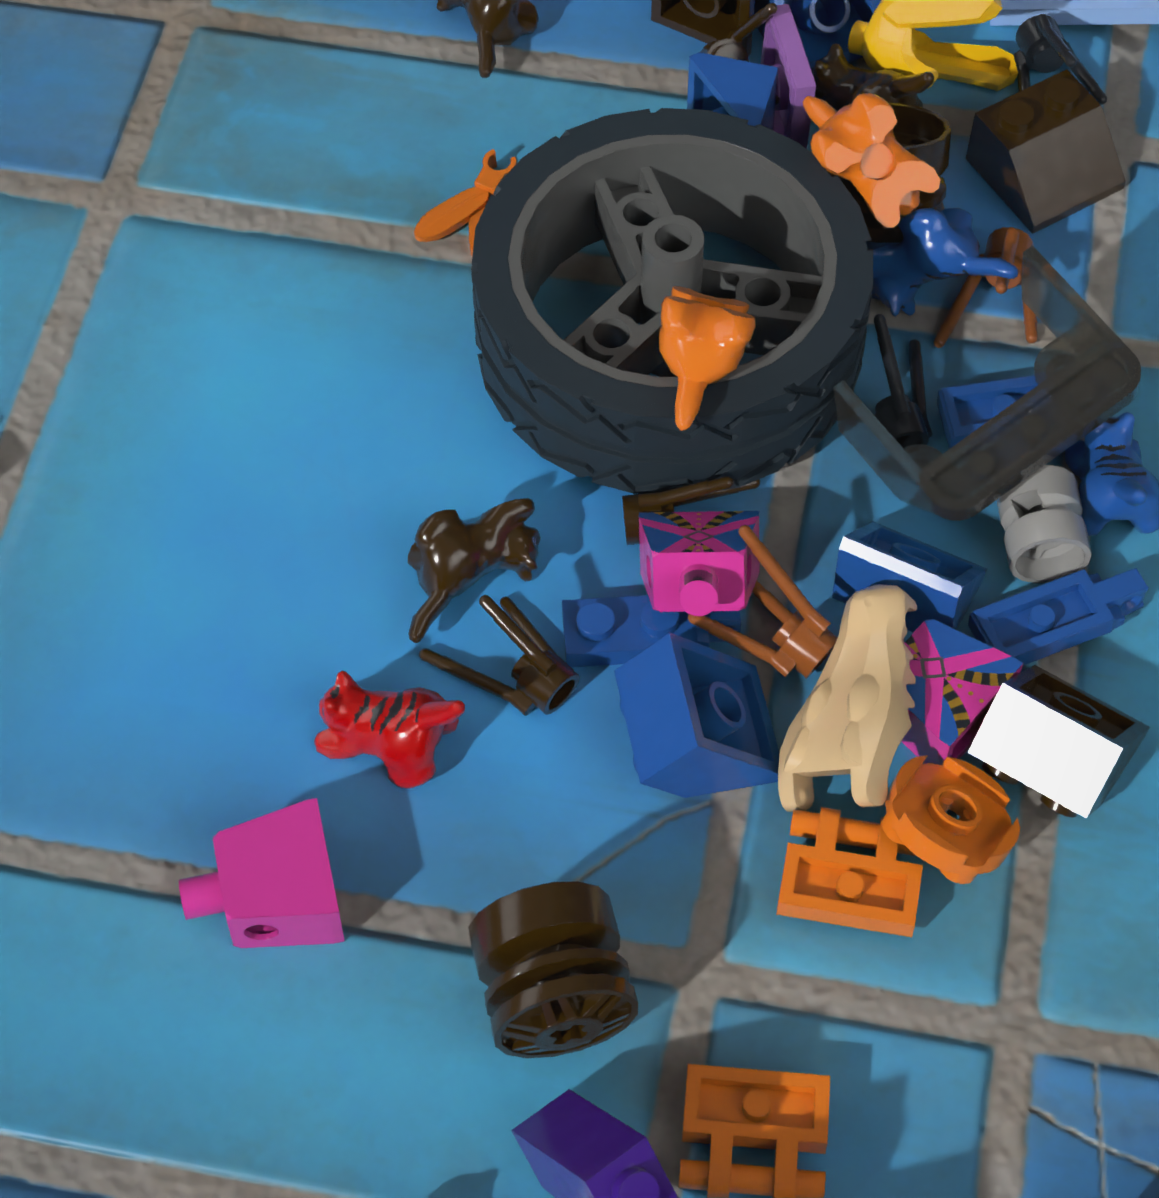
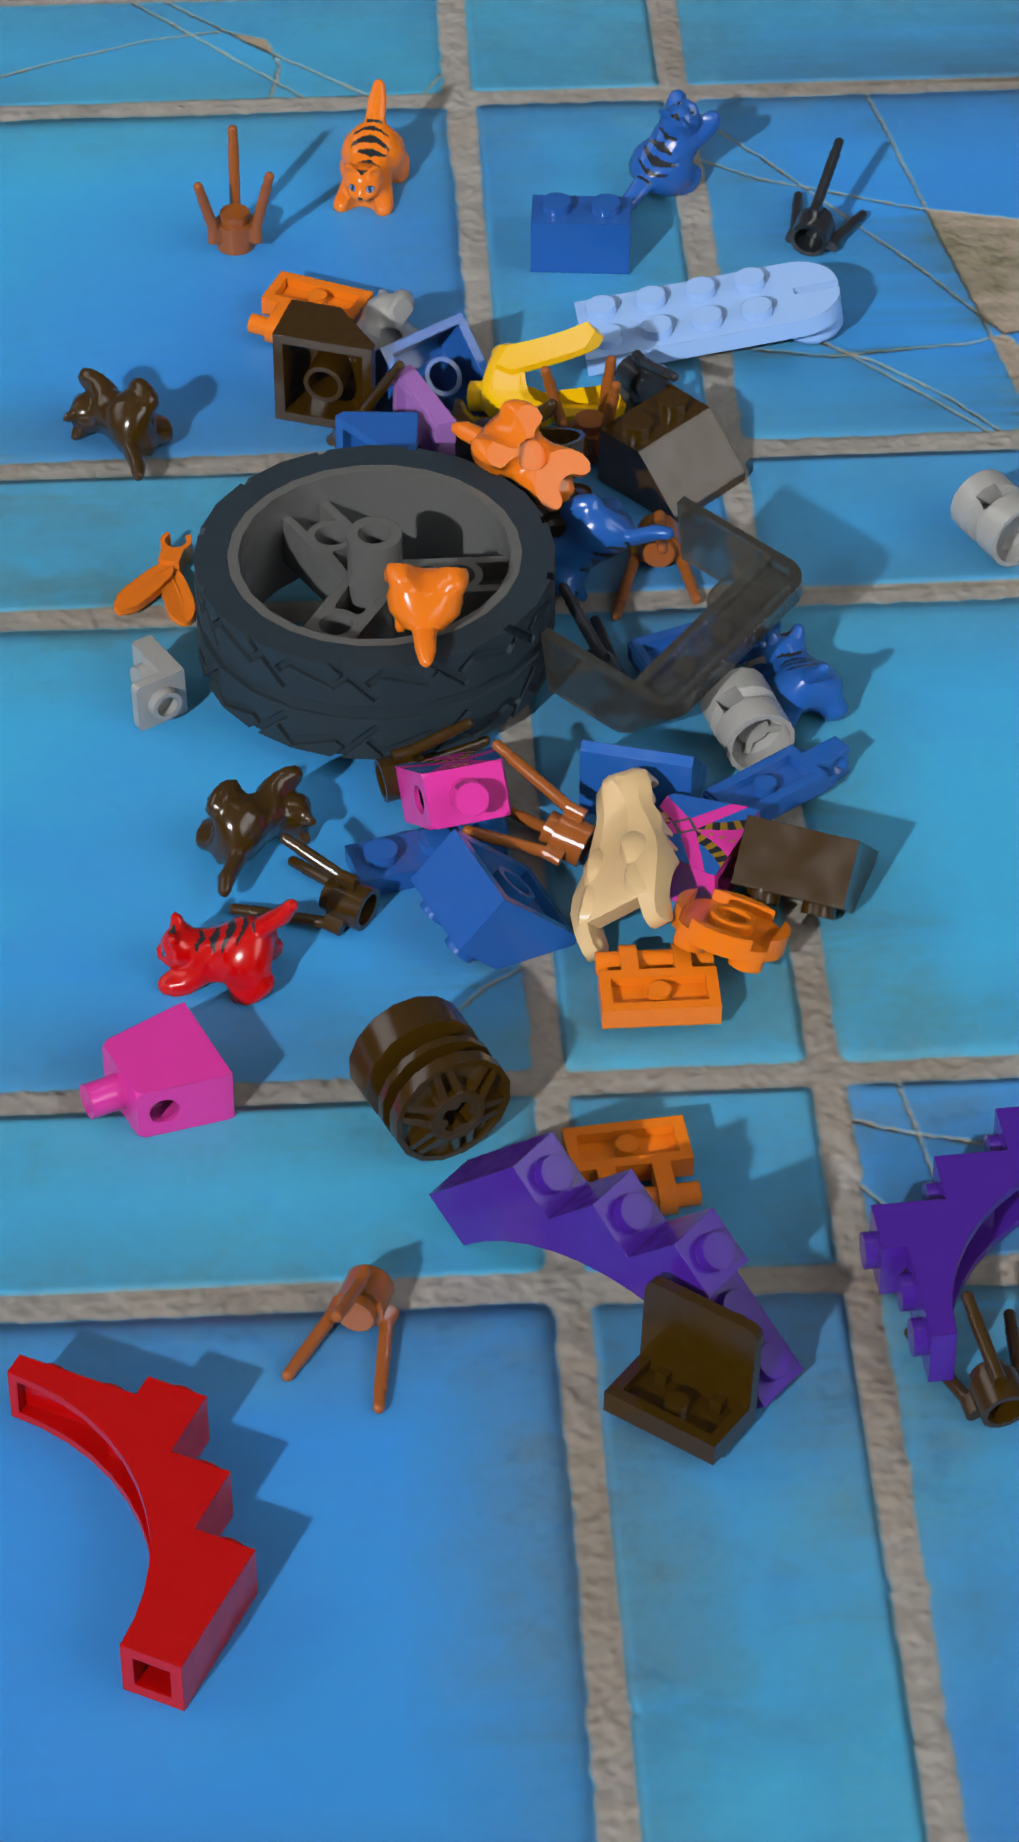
camera: 15 degrees left, 15 degrees down
none -> light grey bracket [129,634,188,731]
none -> dark orange plant [540,355,621,464]

